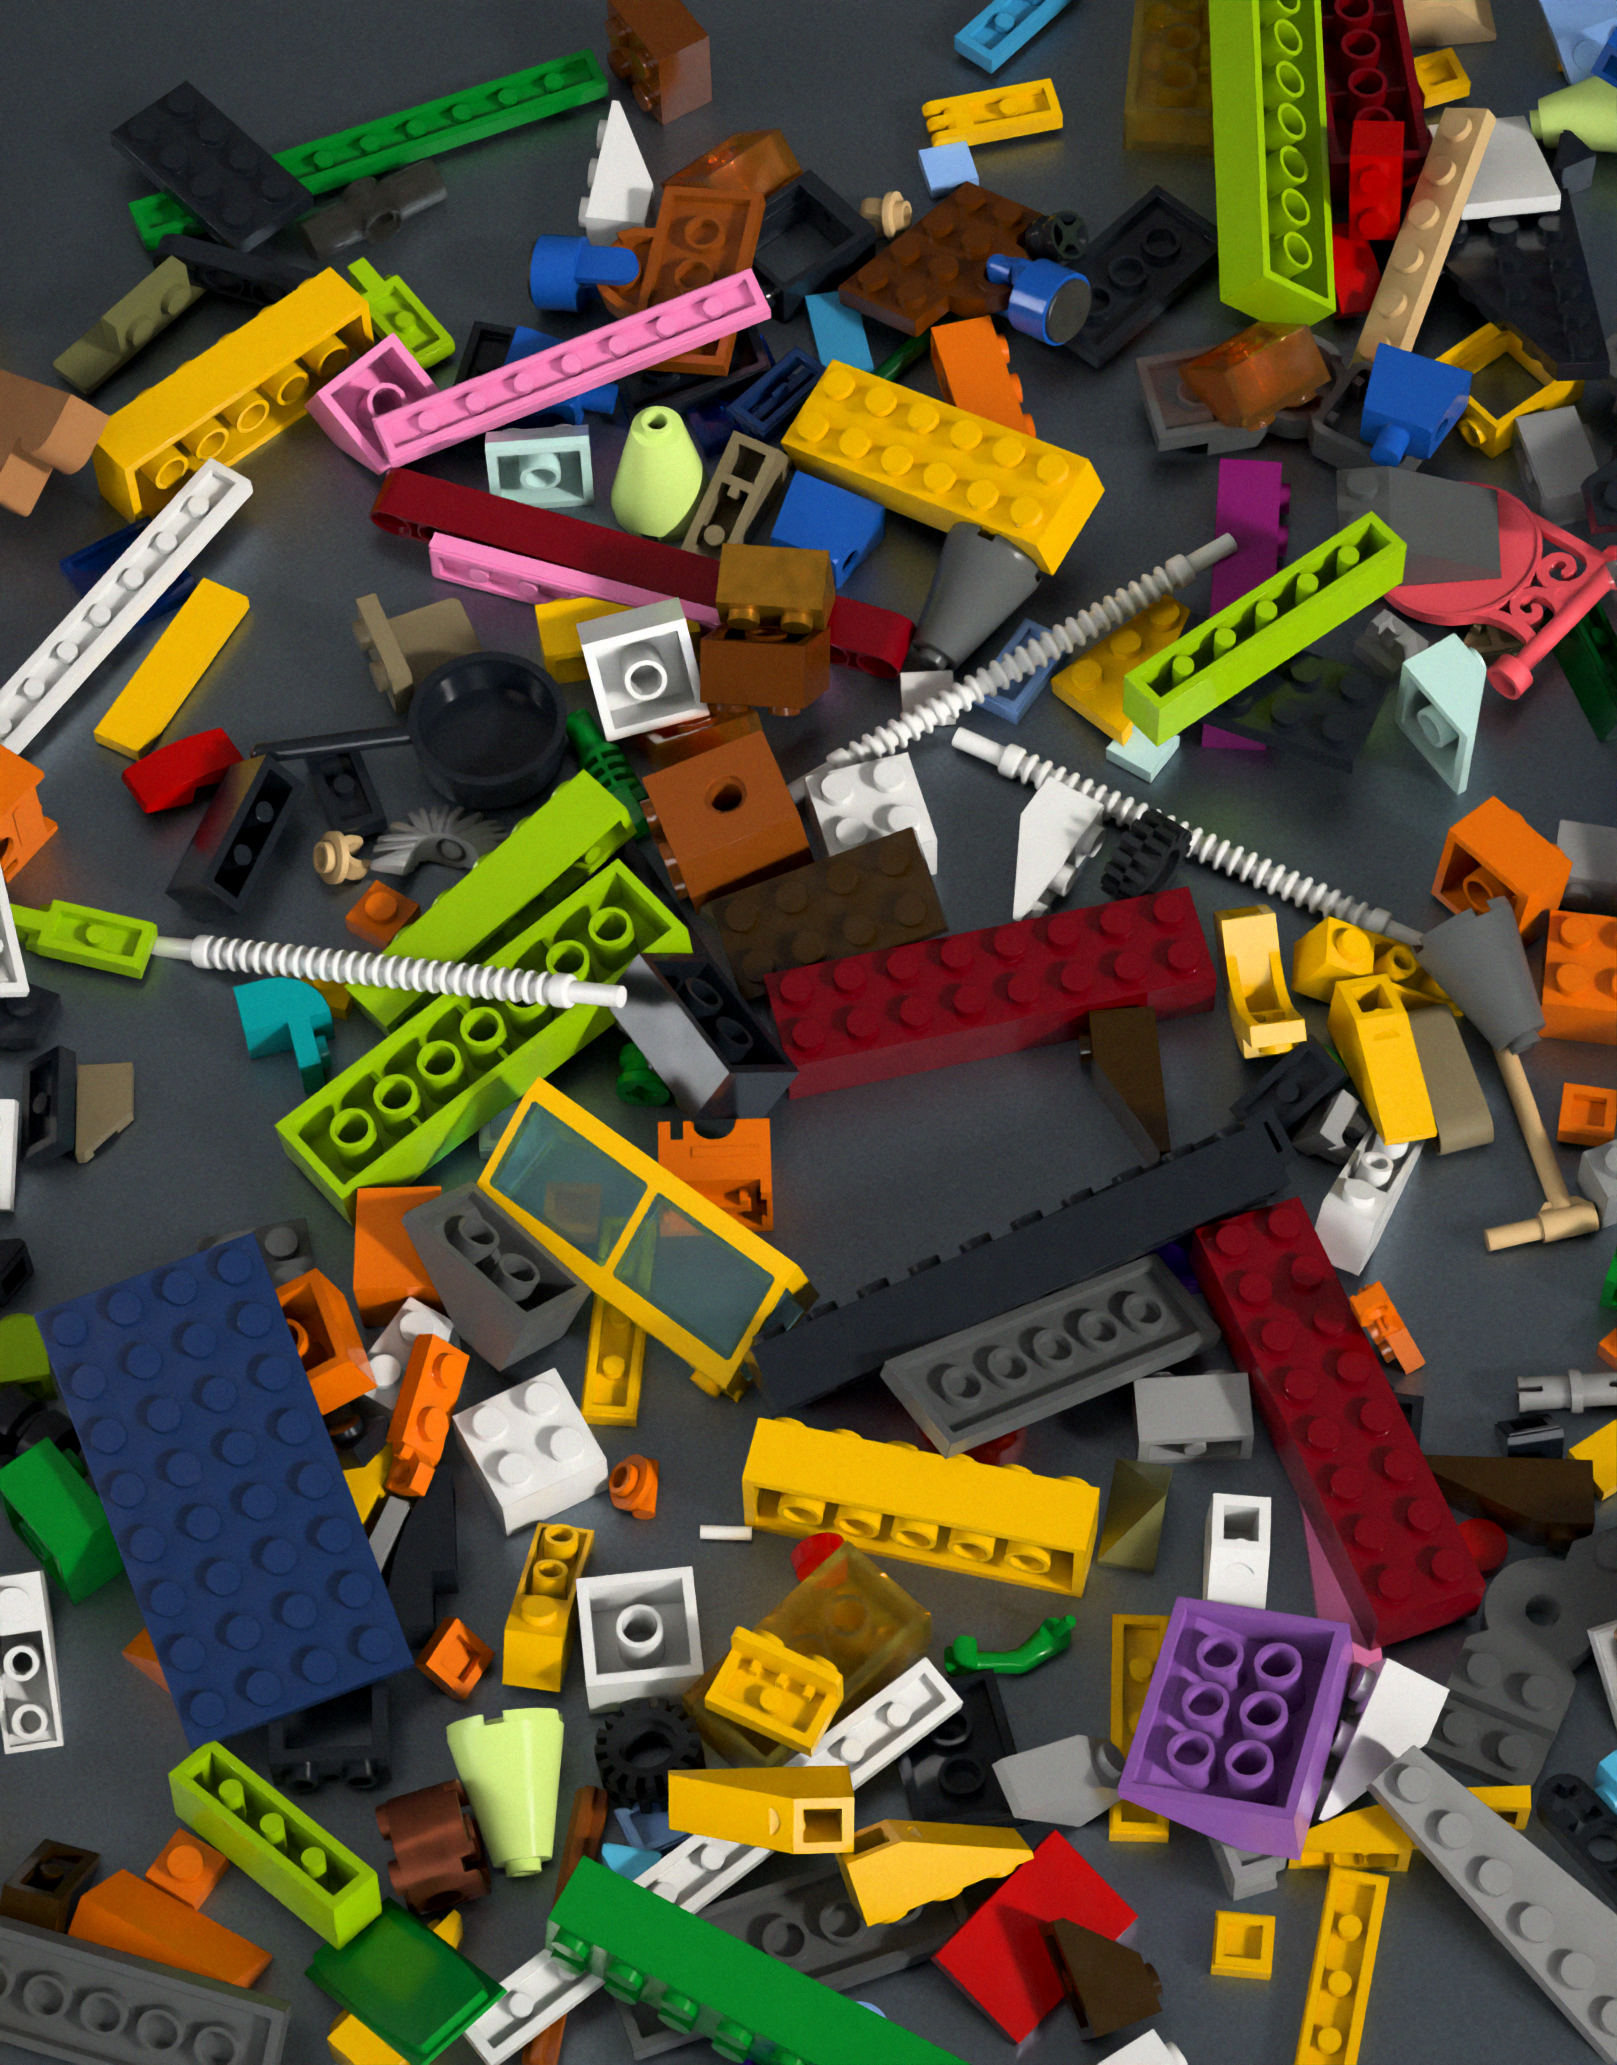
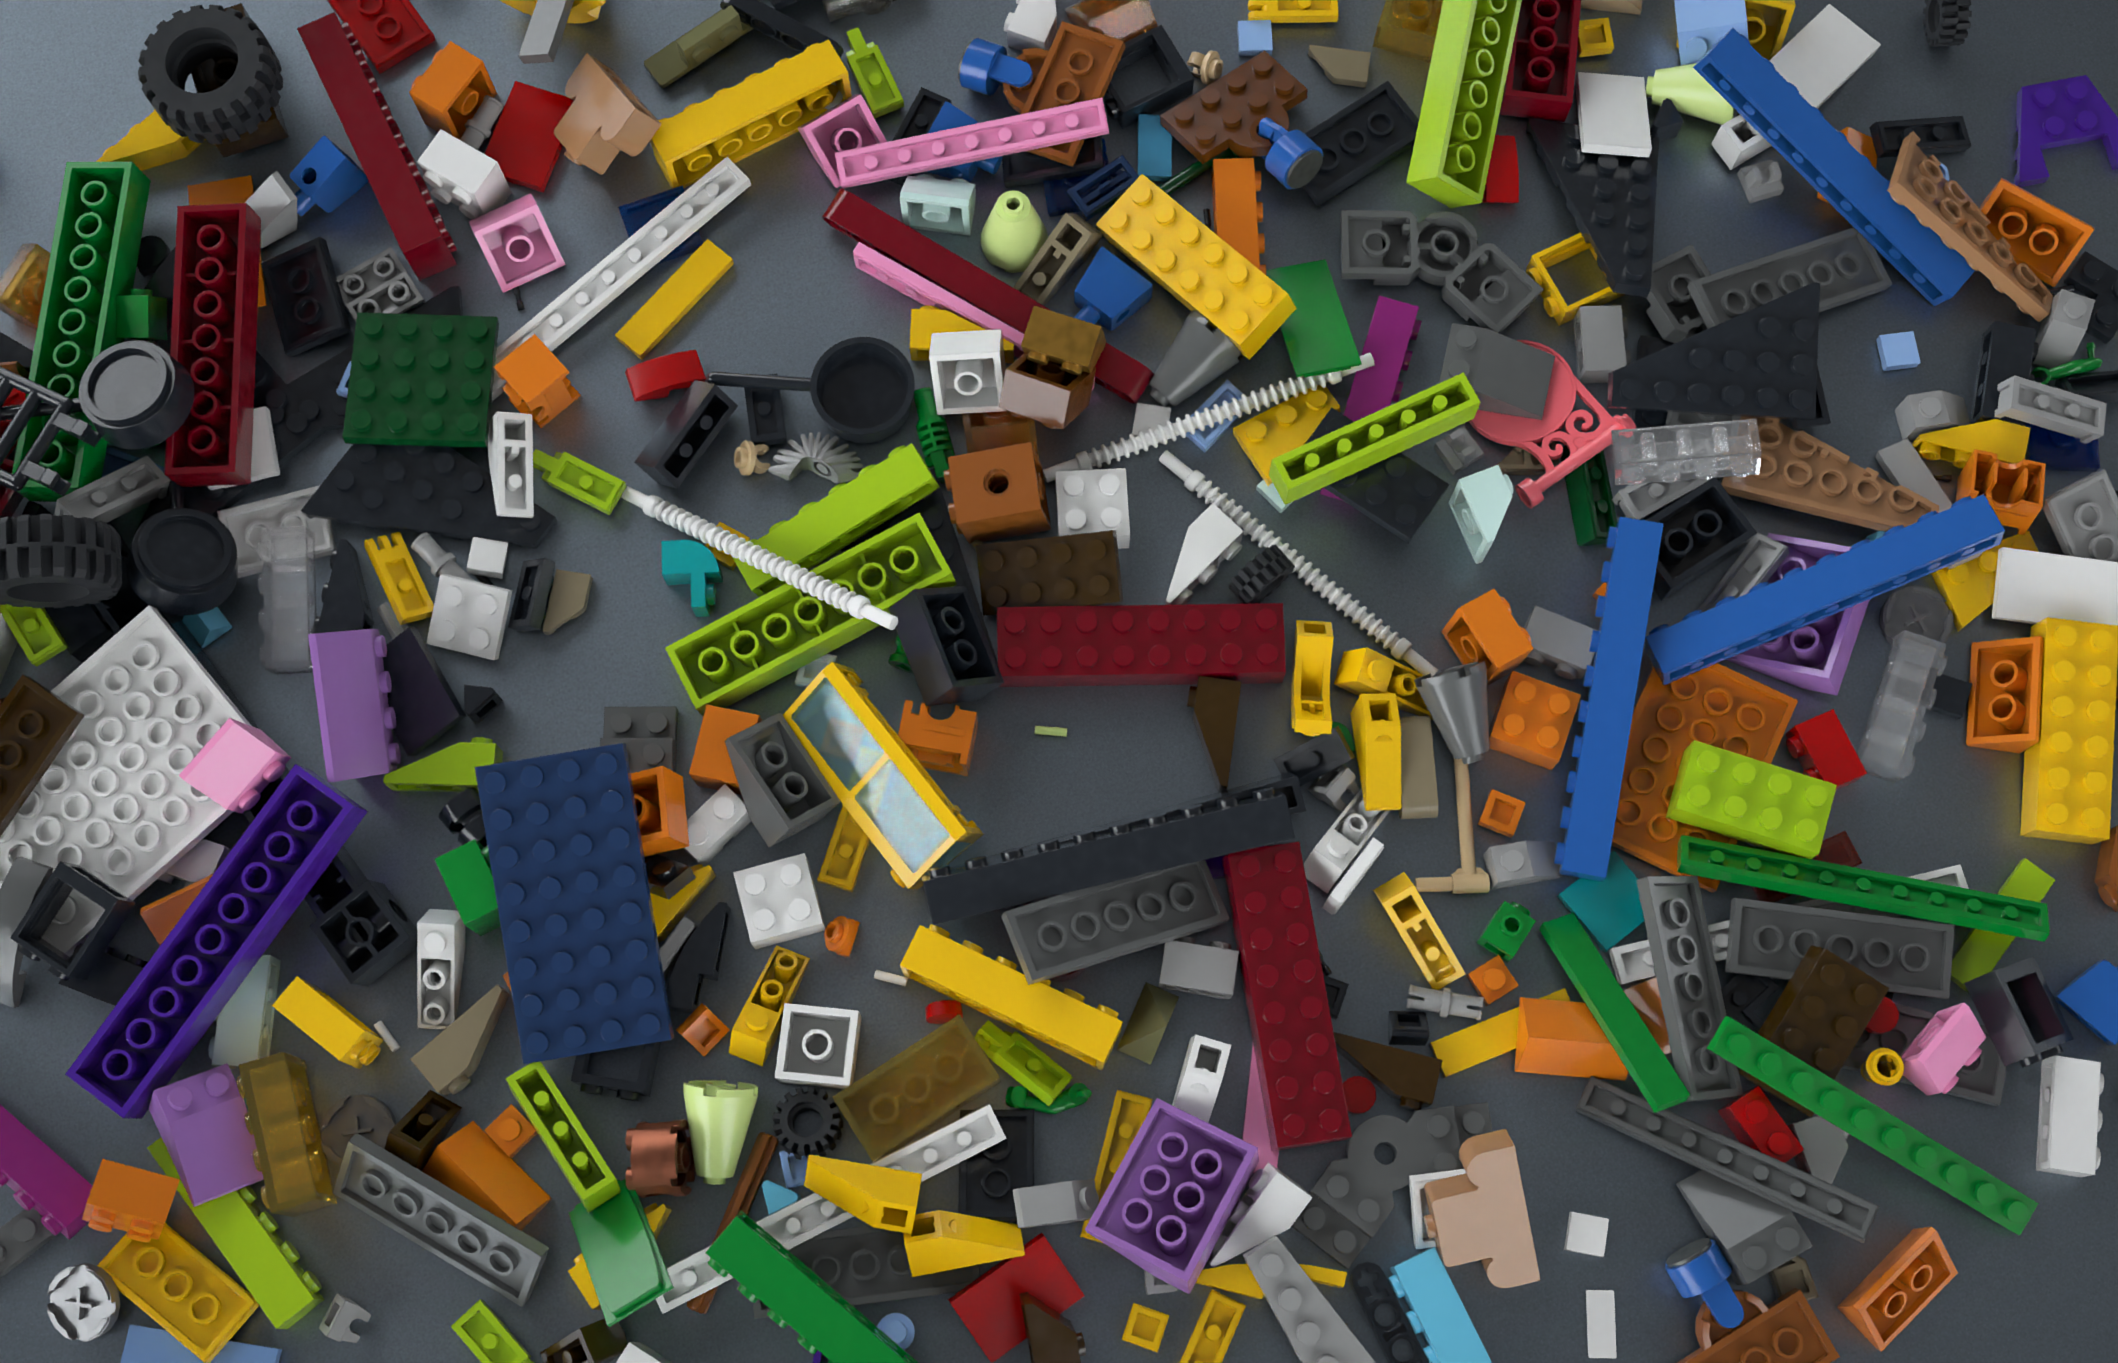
camera: 10 degrees right, 15 degrees up
orange plate [344,880,421,951] -> none
dark tan bracket [351,593,484,715] -> none
orange hinge [385,1334,470,1497] -> none
yellow bracket [704,1626,844,1757] -> none
black wheel [1025,210,1089,264] -> none
clear orange slope [1177,321,1331,432] -> none
tan plate [1348,107,1497,369] -> none
red brick [1349,120,1404,241] -> none
orange hinge [1349,1281,1426,1374] -> none
blue torso [1360,342,1473,467] -> none
none -> dark tan slope [410,984,510,1096]
none -> lime hinge [973,1020,1073,1106]
none -> yellowish green piece [1035,725,1067,737]
none -> green piece [1266,259,1362,377]
none -> dark tan tile [1308,45,1371,88]
none -> white tile [1322,837,1384,915]
none -> yellow slope [1373,872,1466,990]

